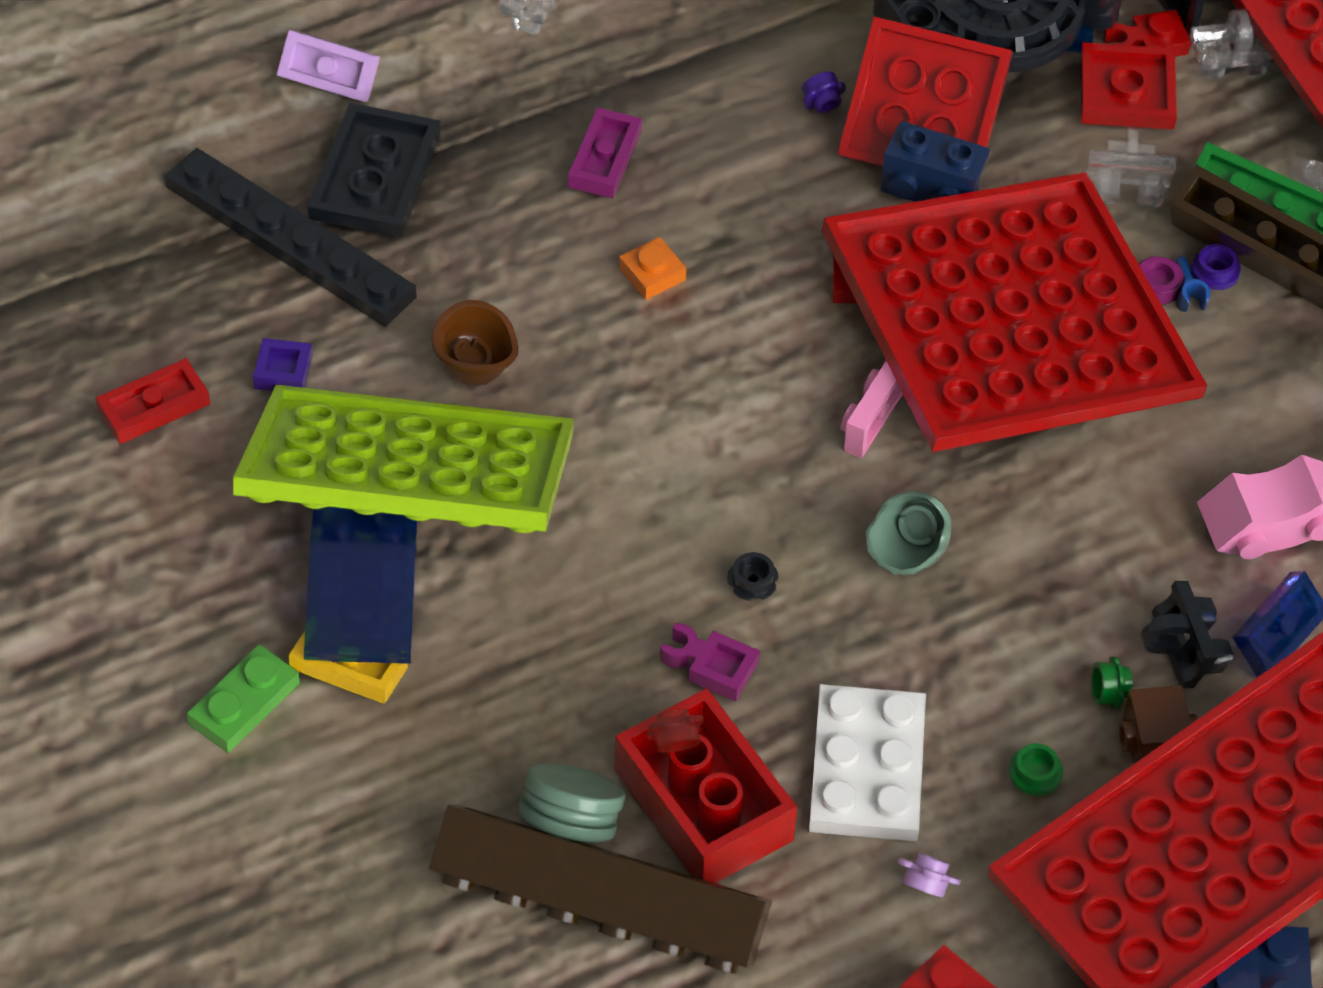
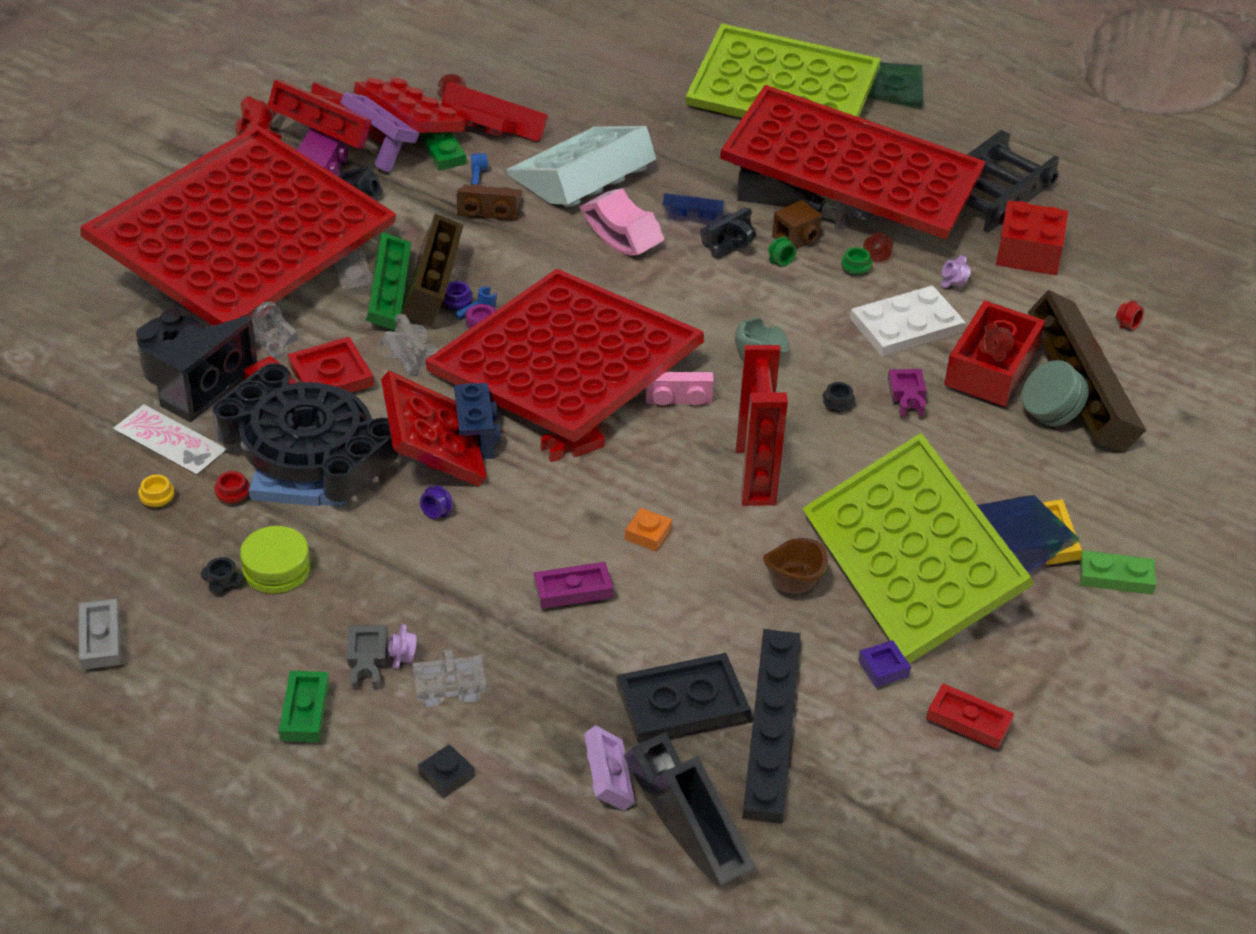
camera: 120 degrees left, 10 degrees down
none -> black slope [624,732,755,886]
none -> red fence [735,345,788,506]
none -> clear red plate [863,232,893,262]

